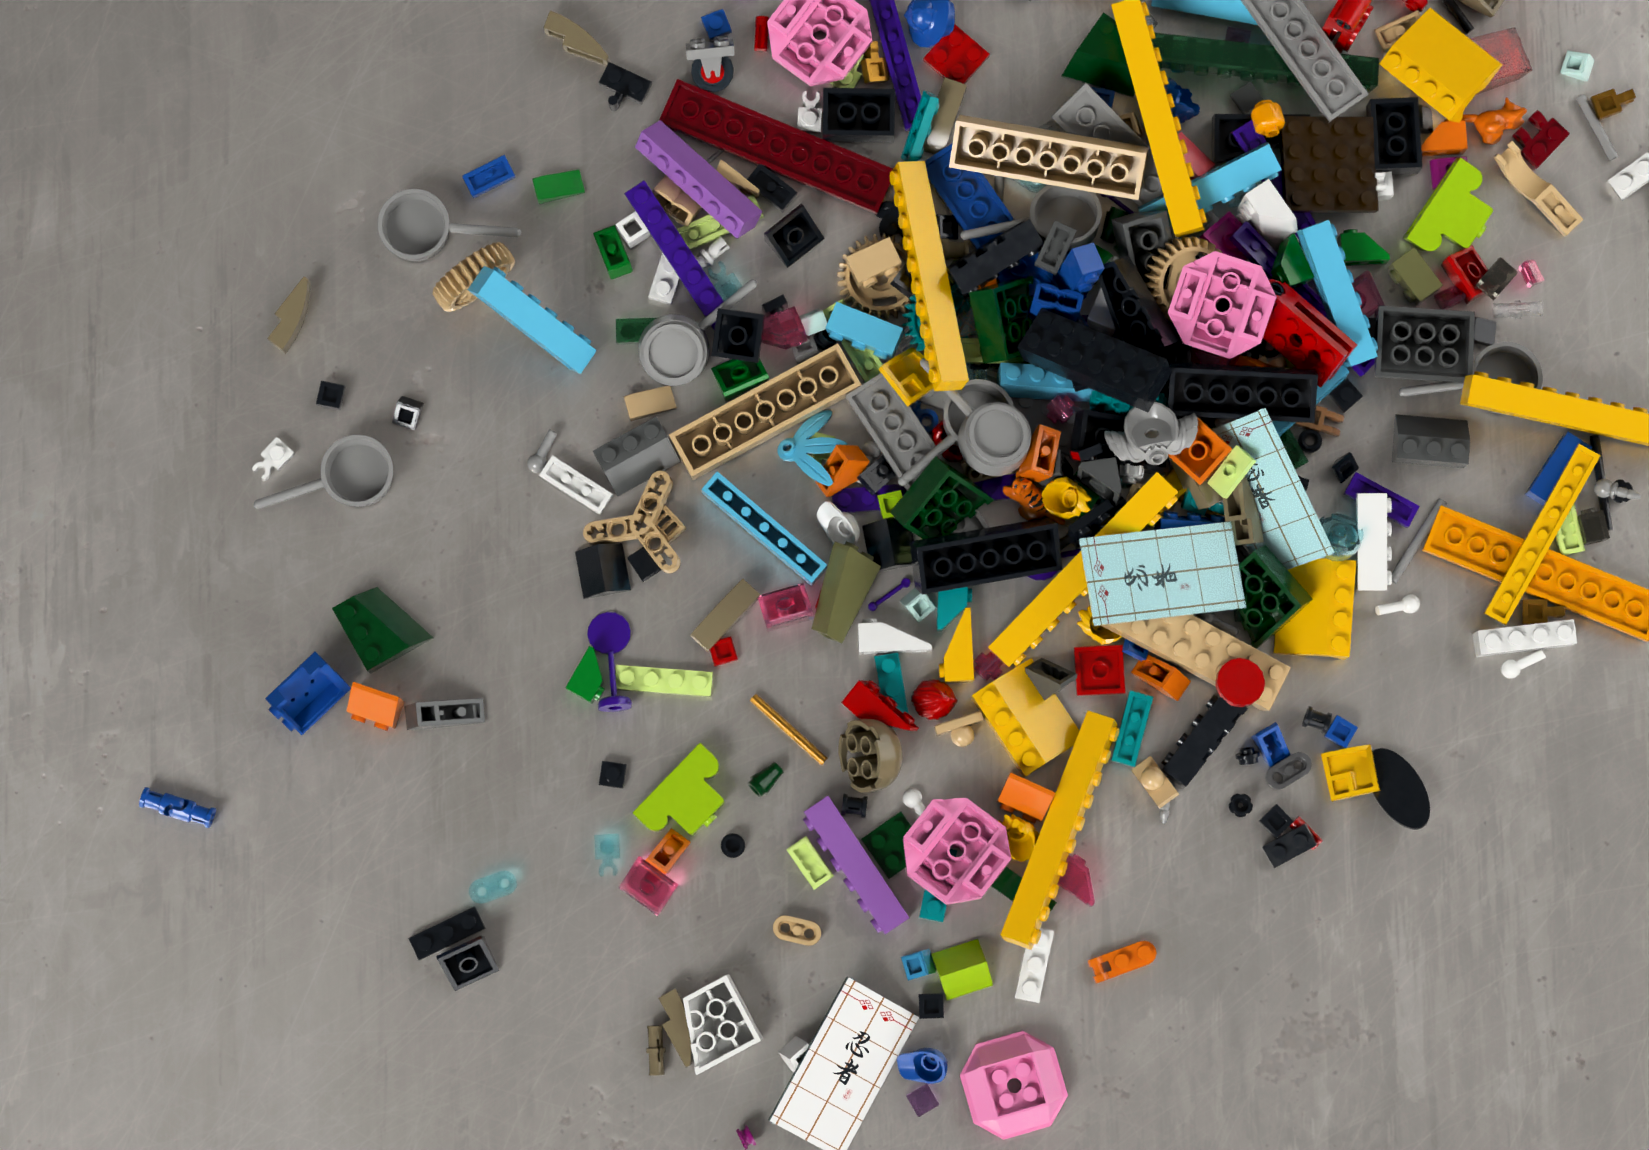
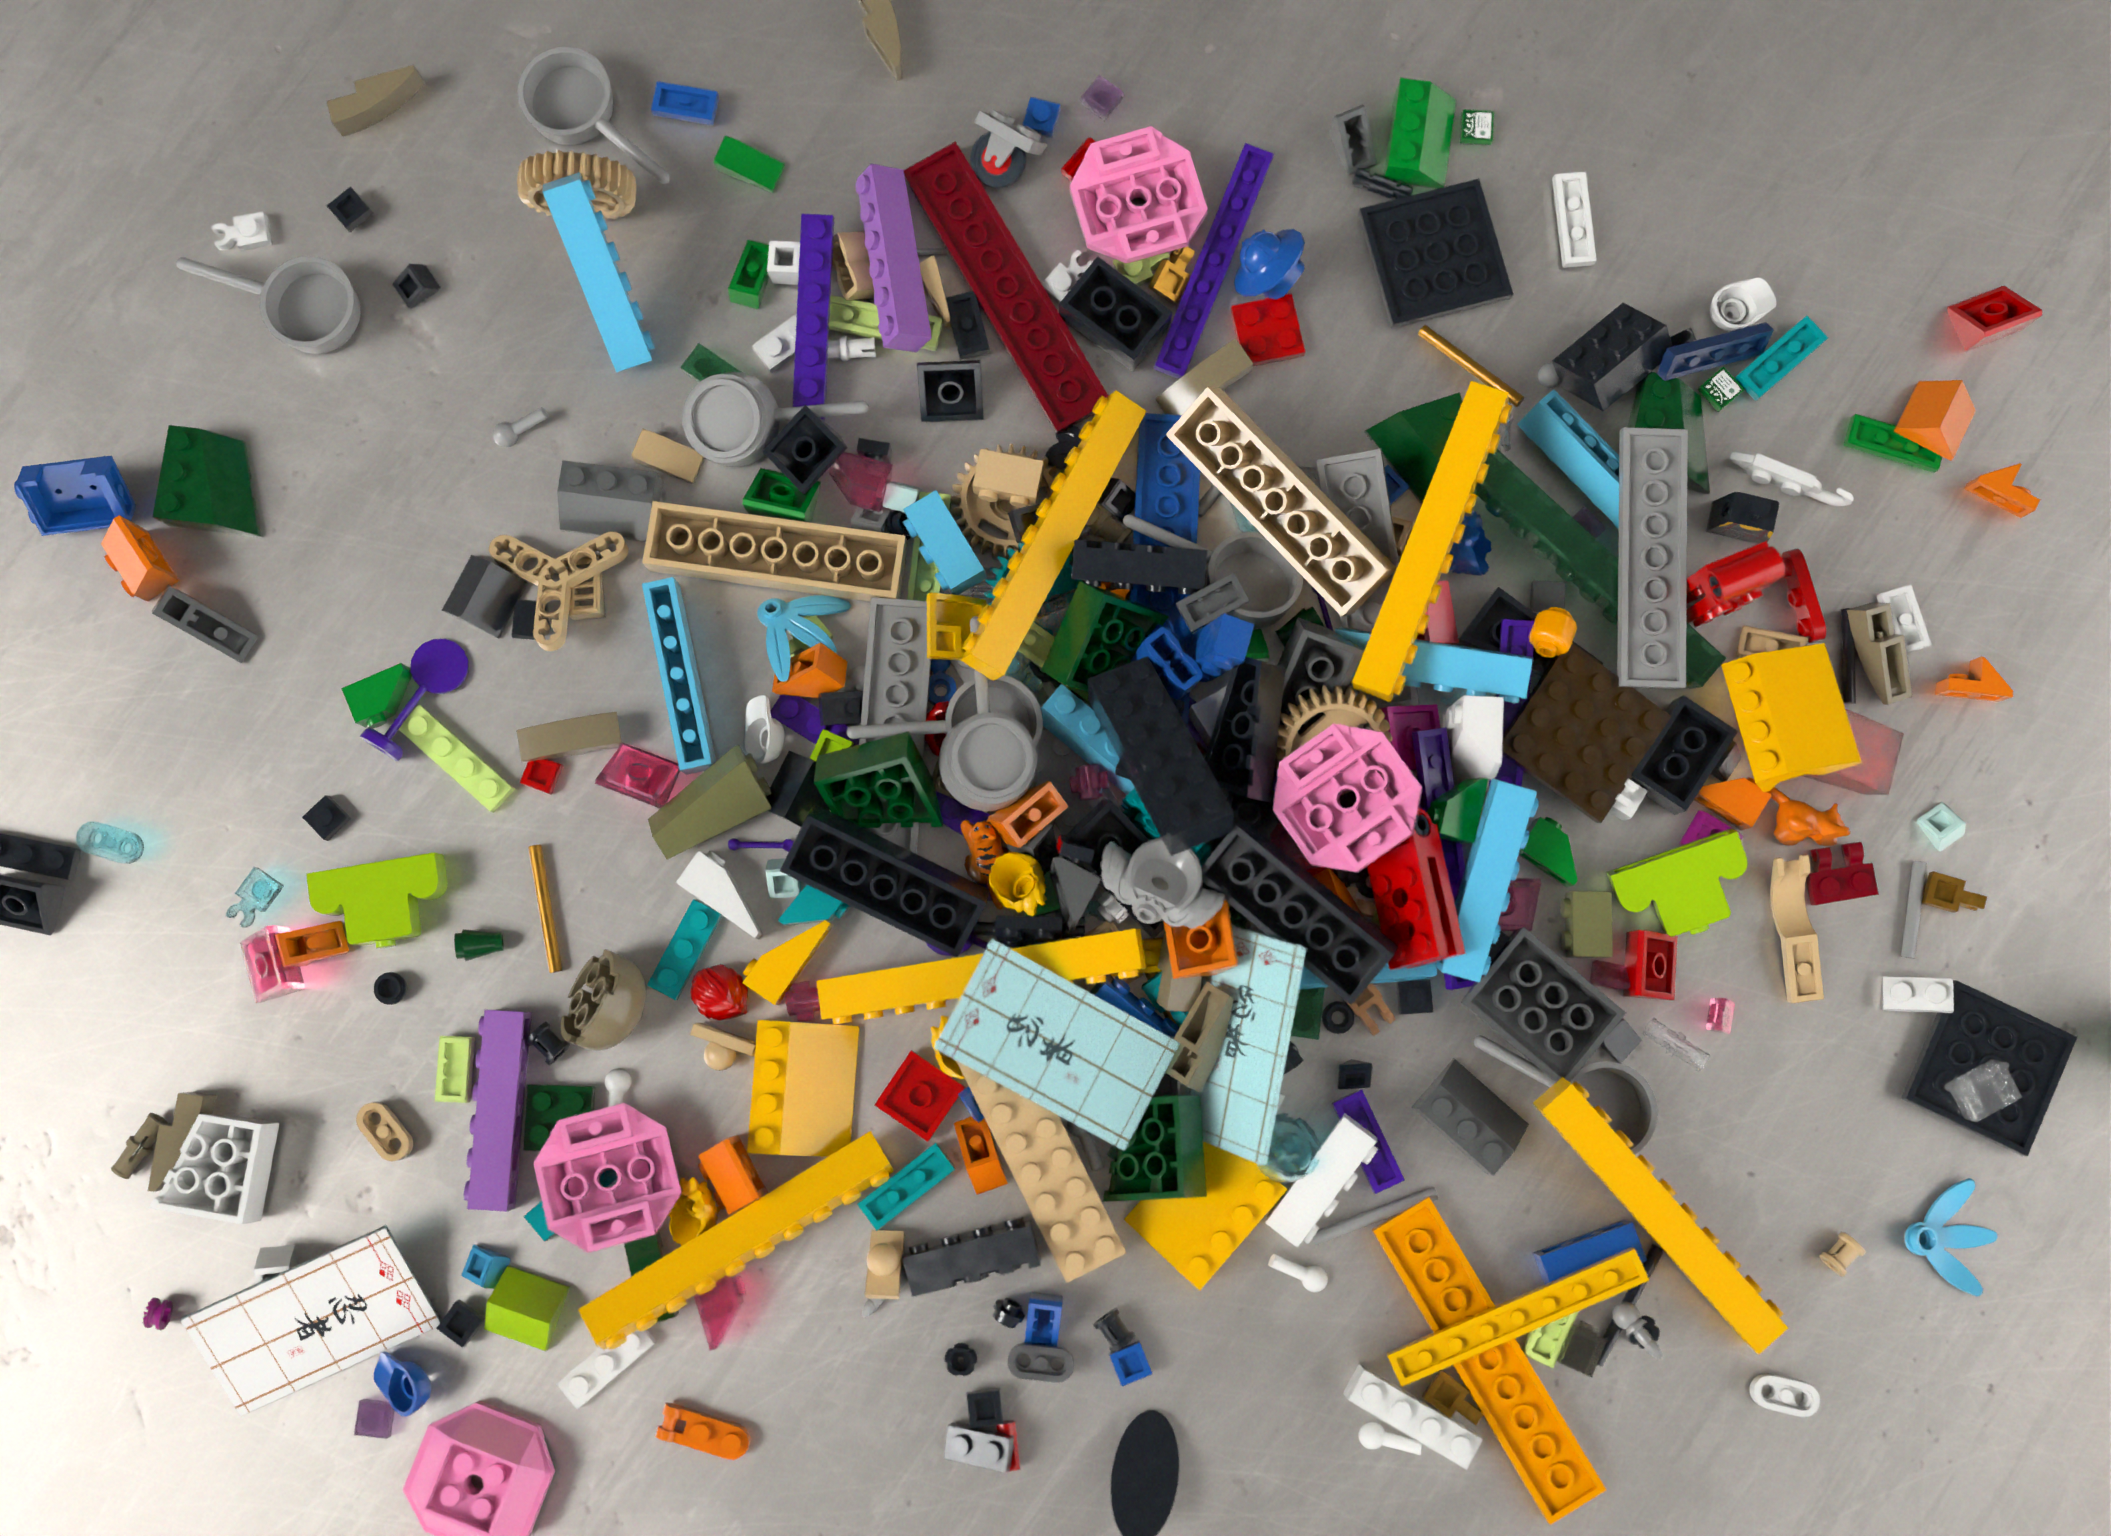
camera: 40 degrees right, 0 degrees up
white plate [539,455,613,515] -> none
black plate [599,62,652,111] -> none
clear light blue plate [708,261,742,301] -> none
red slope [841,680,919,731] -> none
teal plate [901,91,939,162] -> none
dark grey slope [1025,658,1077,700] -> none
yellowish green plate [1207,445,1256,499] -> none
red tile [1215,658,1265,707] -> none
yellow plate [1321,744,1380,802] -> none
clear smoke slope [1476,257,1518,301] -> none

